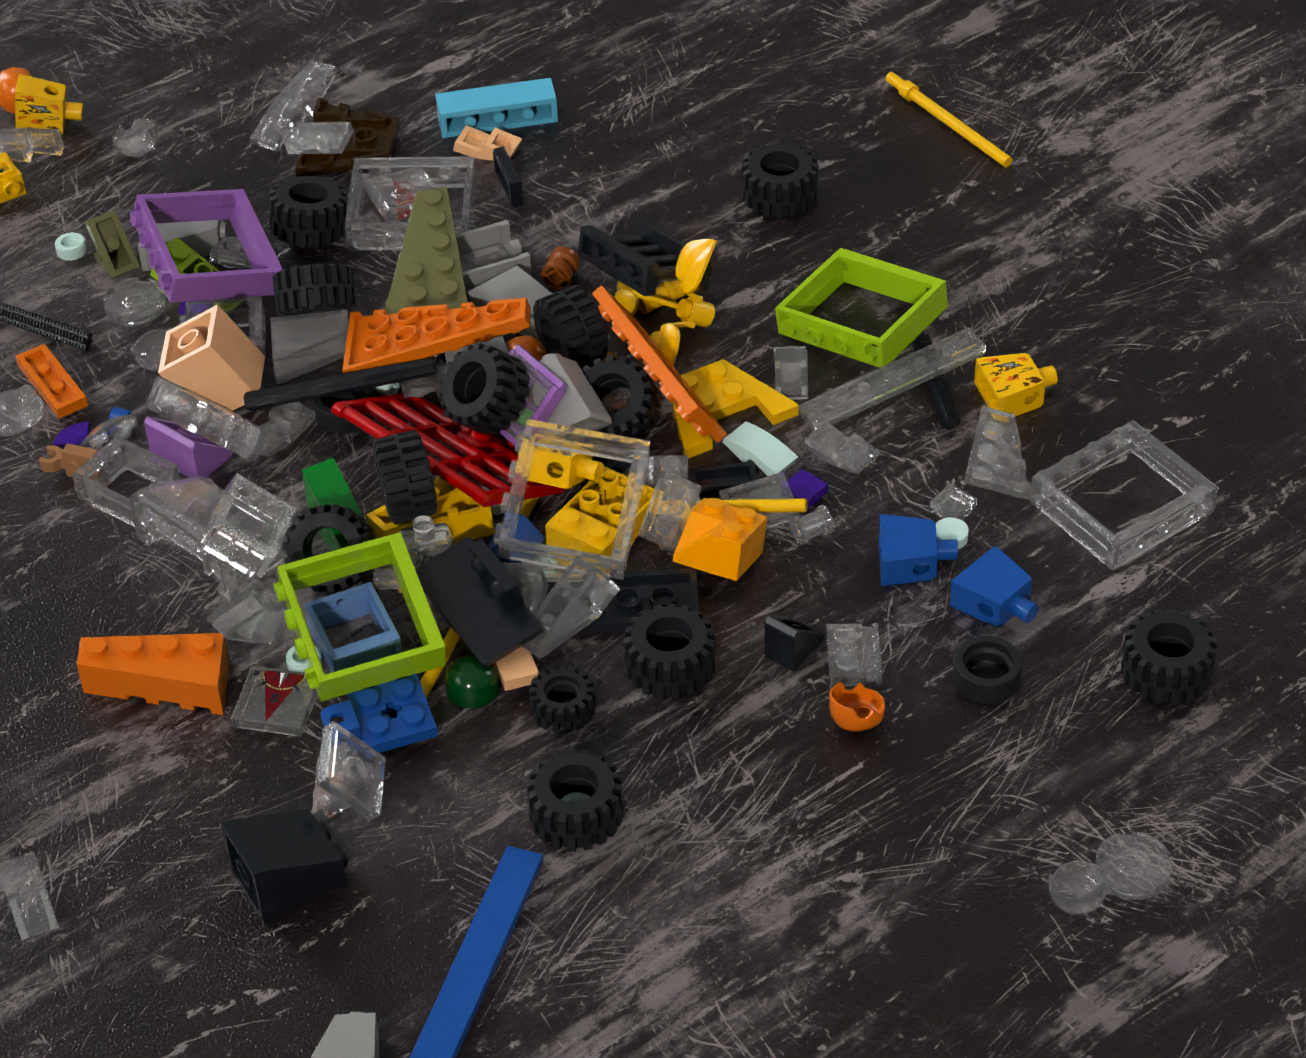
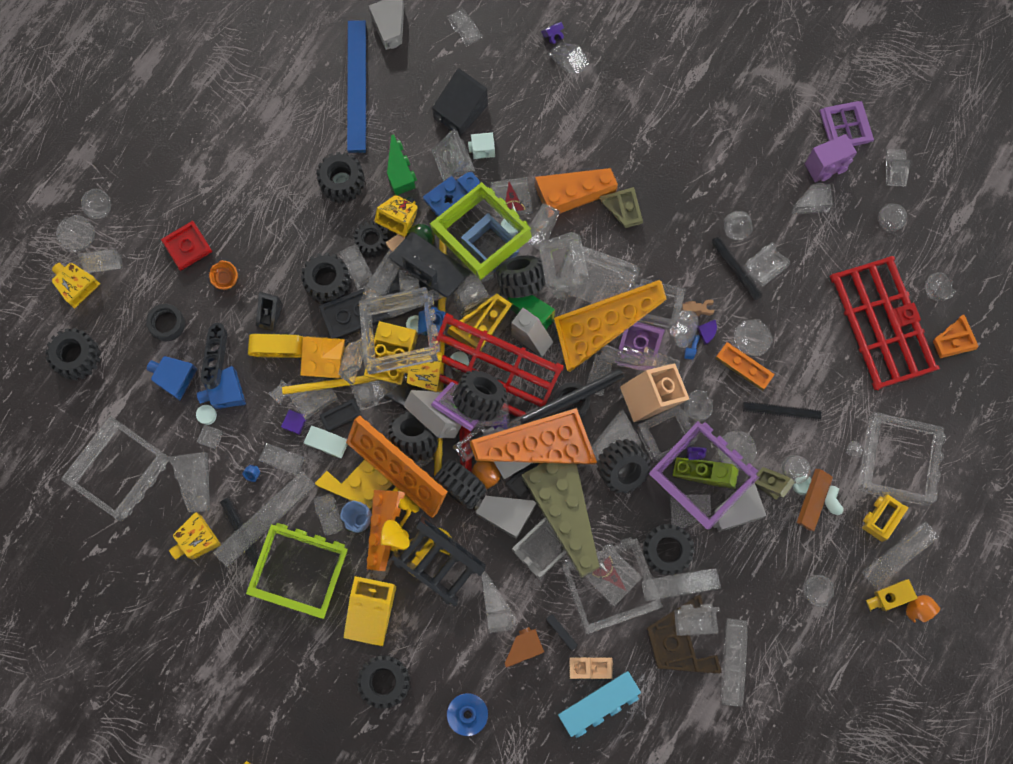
camera: 160 degrees right, 30 degrees up
black tyre [372,430,438,524] -> none
dark orange wheel [541,246,580,290] -> none
clear plate [826,623,882,687] -> none
none -> yellow torso [52,263,100,309]
none -> clear slope [78,249,122,273]
none -> red plate [161,221,213,271]
none -> black beam [200,323,228,389]
none -> blue hinge [242,465,260,482]
none -> yellow beam [248,334,303,358]
none -> clear brick [340,244,375,291]
none -> medium blue hair [340,500,372,533]
none -> yellow slope [344,576,396,646]
none -> orange wing [367,490,405,571]
none -> yellow torso [374,196,418,237]
none -> green slope [387,134,417,196]
none -> clear slope [447,8,483,47]
none -> blue dish [447,693,488,736]
none -> light aqua brick [468,132,495,159]
none -> clear slope [482,571,517,634]
none -> dark orange slope [505,627,544,668]
none -> light grey slope [511,308,553,357]
none -> dark purple tile [541,22,564,44]
none -> light orange wing [554,280,667,372]
none -> olive wing [600,187,643,228]
none -> clear slope [641,568,721,602]
none -> clear hair [779,455,811,484]
none -> dark orange tile [796,469,833,531]
none -> light aqua arm [825,486,844,515]

